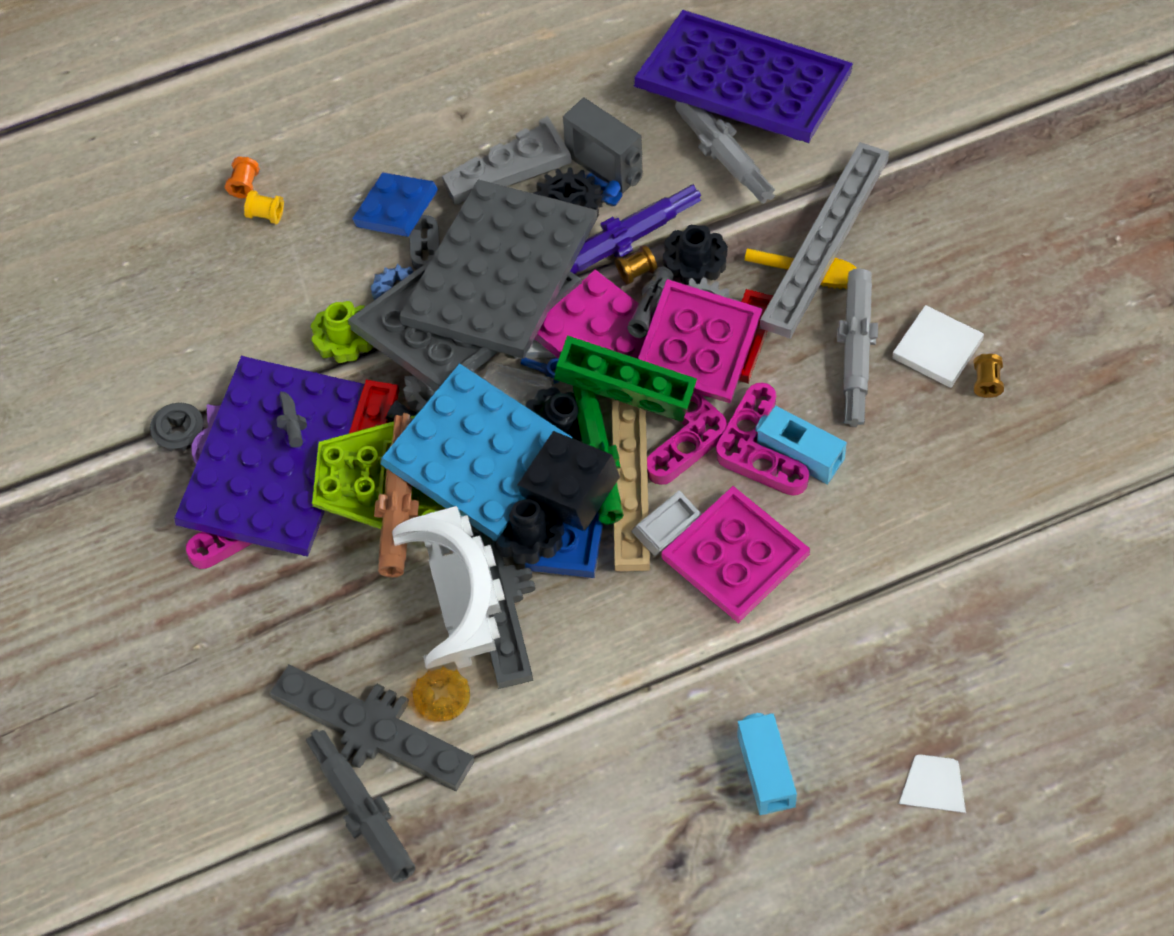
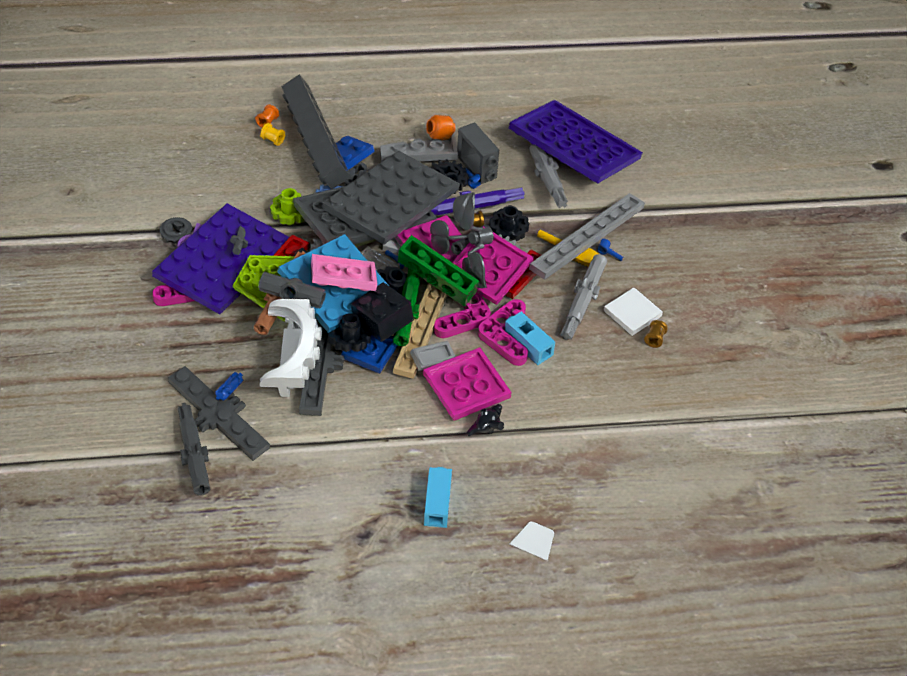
camera: 10 degrees right, 10 degrees down
clear yellow gear [412,666,470,722] -> none
none -> blue axle [215,372,244,401]
none -> dark grey piece [258,272,326,309]
none -> dark grey brick [281,74,351,189]
none -> bright pink plate [311,254,377,291]
none -> orange head [426,115,456,140]
none -> dark grey plant [430,192,494,288]
none -> black piece [467,404,504,436]
none -> blue hand [598,239,624,261]

